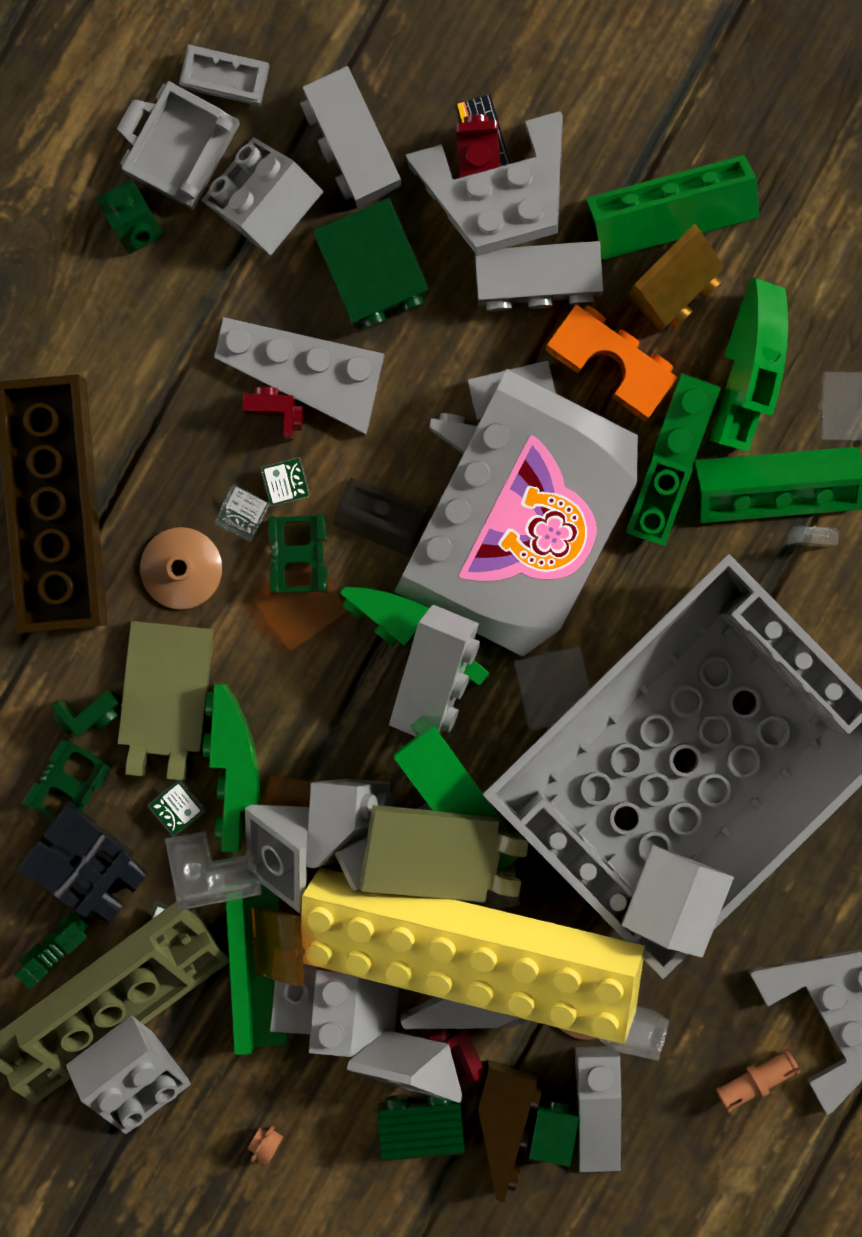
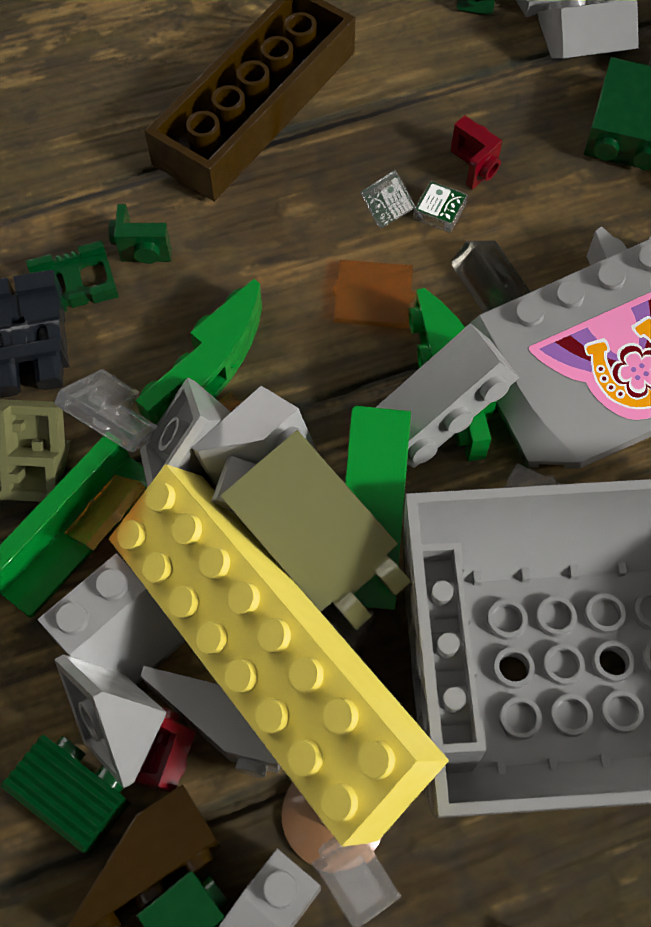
camera: 40 degrees right, 25 degrees down
olive tile [118,621,215,780] -> none
medium nougat dish [140,527,222,609] -> none
tile [147,780,206,837] -> none
light grey wing [214,317,385,436] -> none
dark green piece [268,514,329,595] -> none
light grey plate [269,947,317,1034] -> none
light grey slope [621,845,734,958] -> none

